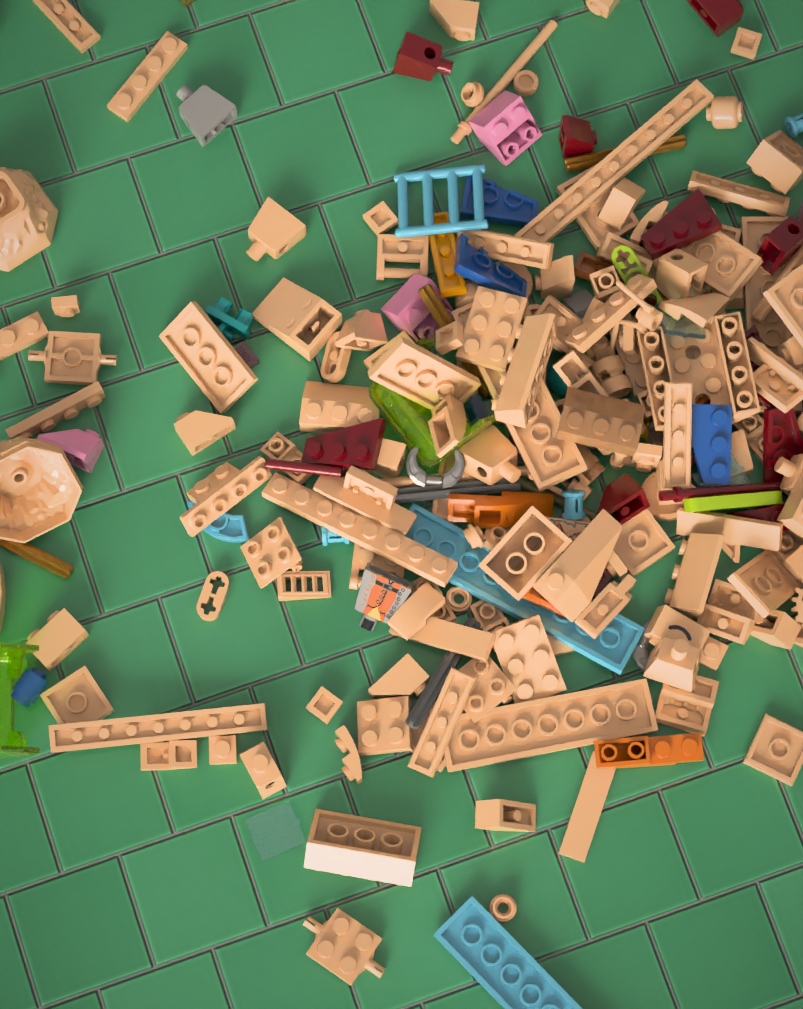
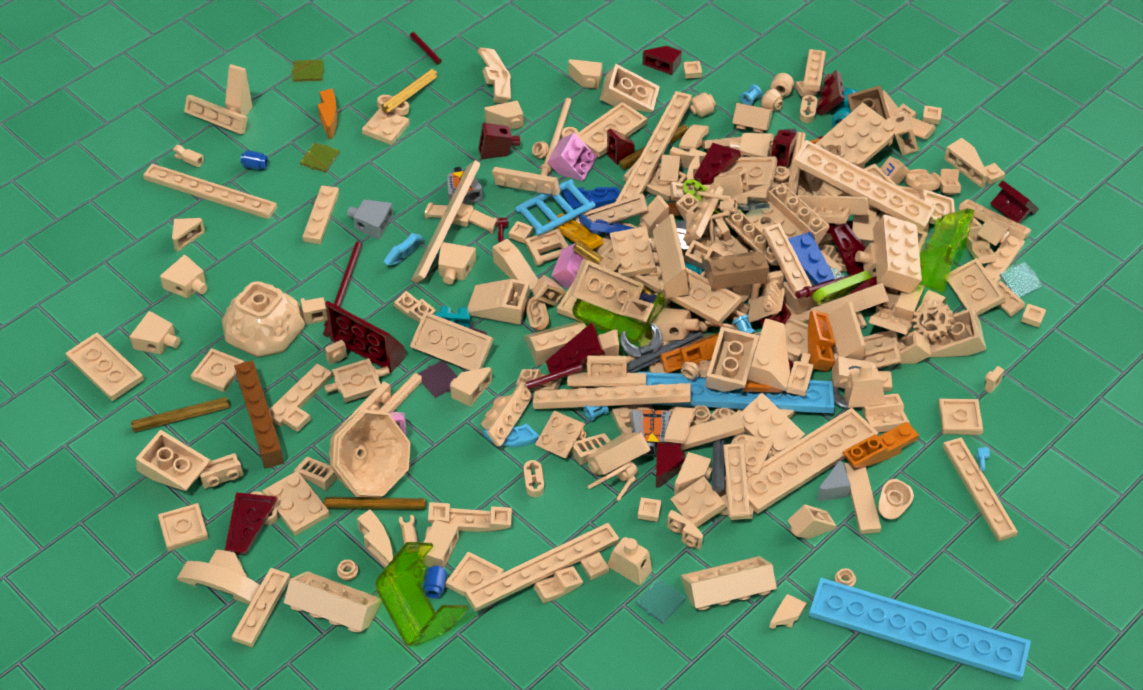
camera: 25 degrees left, 25 degrees down
light nougat plate [303,907,386,986] -> none
none -> light nougat brick [301,297,328,325]
none -> dark red bar [323,241,362,337]
none -> dark red slope [325,300,405,373]
none -> light nougat axle [379,373,422,413]
none -> medium azure tile [383,233,424,265]
none -> light nougat slope [393,291,436,322]
none -> light nougat bar [399,515,419,551]
none -> light nougat tile [411,160,480,283]
none -> clear pink piece [418,360,458,398]
none -> light nougat plate [424,203,498,234]
none -> light nougat slope [428,502,512,532]
none -> light grey torso [447,167,483,204]
none -> light nougat plate [492,167,560,196]
none -> light nougat slope [492,239,538,292]
none -> dark red piece [497,218,508,243]
none -> light nougat plate [576,102,647,158]
none -> light nougat slope [586,432,650,475]
none -> light nougat plant [587,461,638,501]
none -> light nougat slope [600,64,659,113]
none -> dark red slope [656,443,685,488]
none -> light nougat slope [669,147,707,168]
none -> light nougat slope [679,125,709,151]
none -> light nougat torso [730,133,771,157]
none -> light nougat hinge [748,282,785,323]
none -> light nougat slope [769,594,807,629]
none -> light nougat plate [774,166,790,183]
none -> orange slope [808,310,835,372]
none -> light grey slope [817,460,851,501]
none -> light nougat piece [878,479,914,519]
none -> light nougat tile [942,438,1018,541]
none -> medium azure hand [976,447,990,471]

